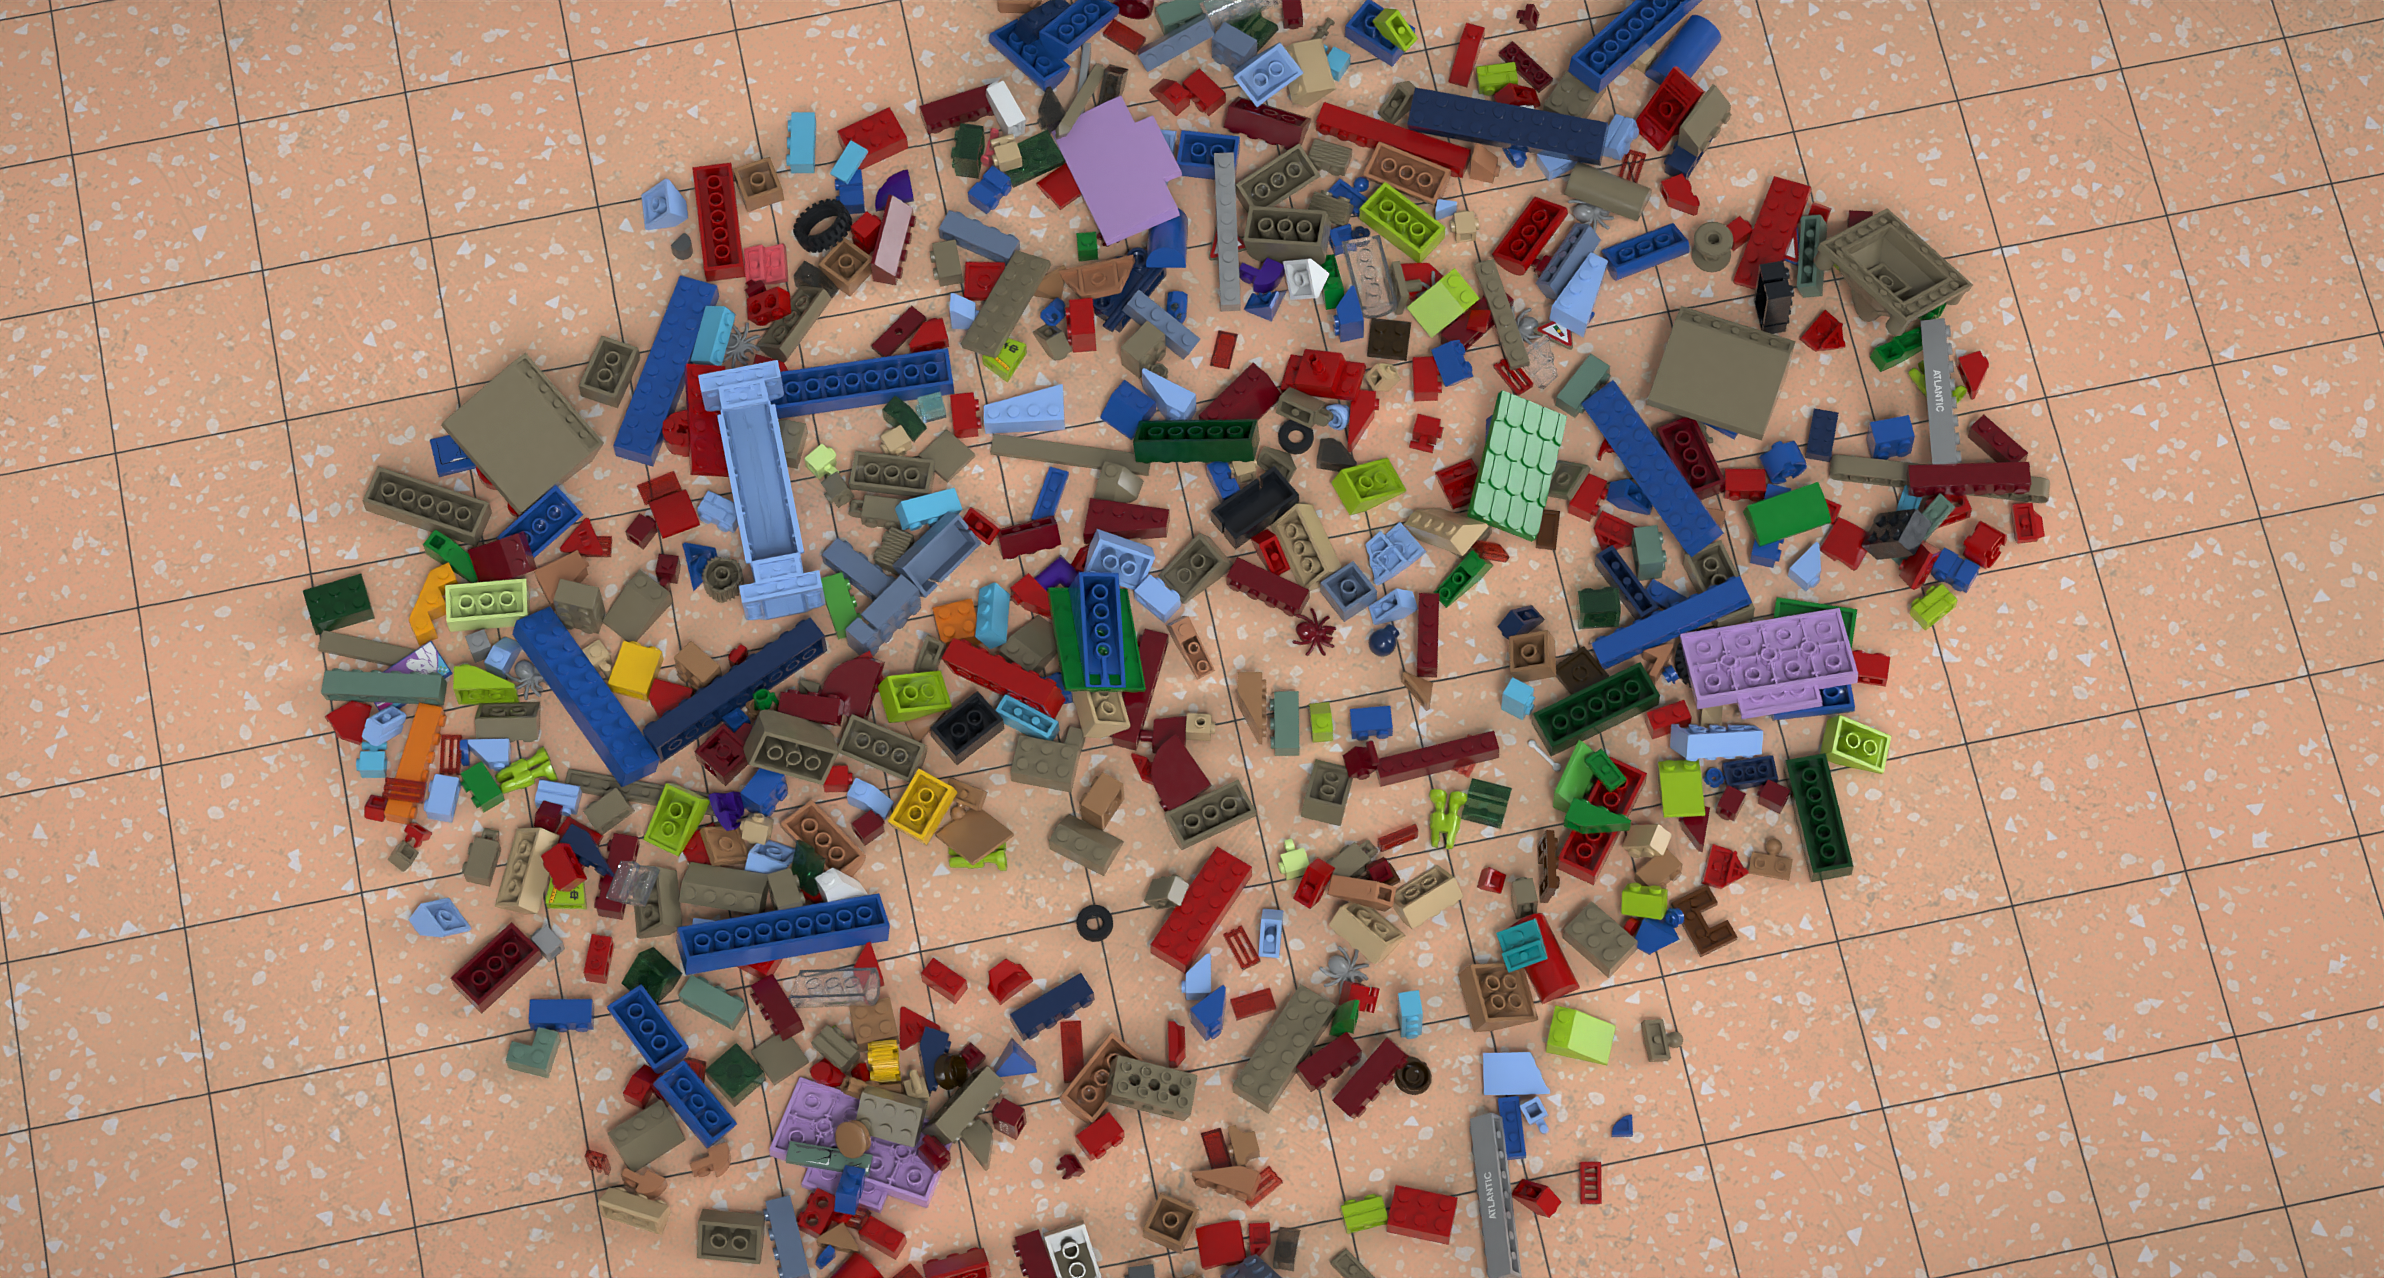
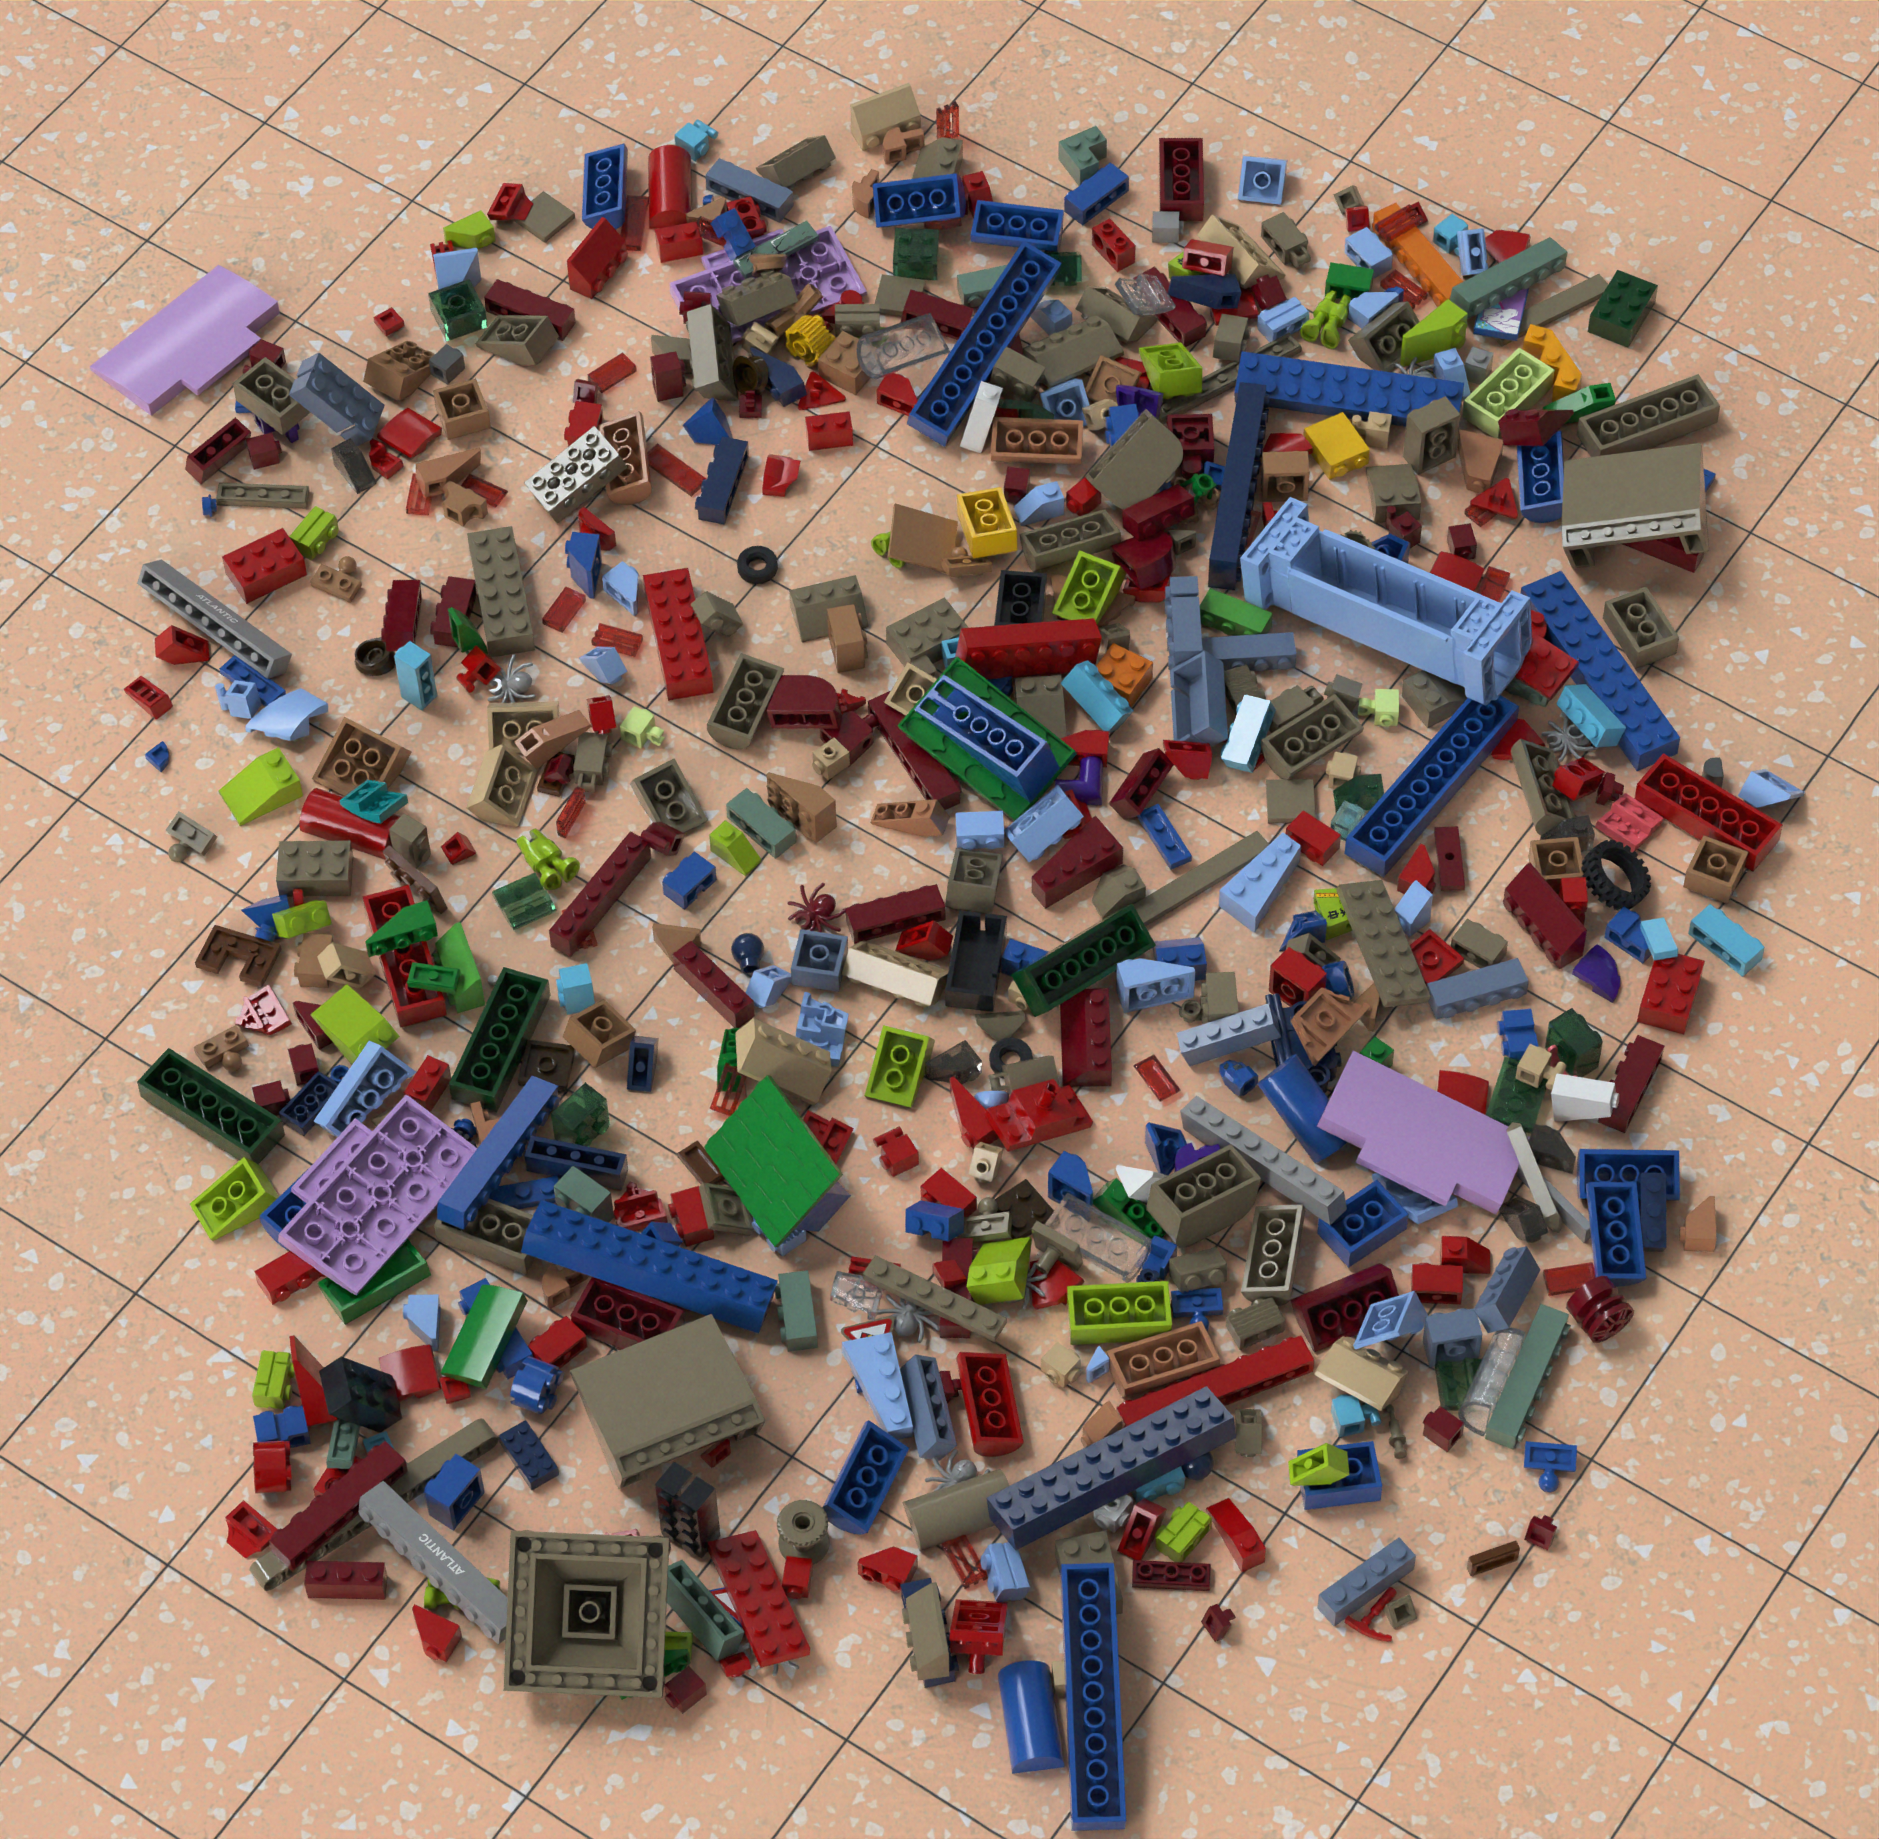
camera: 135 degrees right, 10 degrees down
none -> medium nougat plate [310,556,362,603]
none -> clear red tile [587,352,637,393]
none -> dark tan plate [960,1197,1012,1242]
none -> blue slope [1279,910,1327,952]

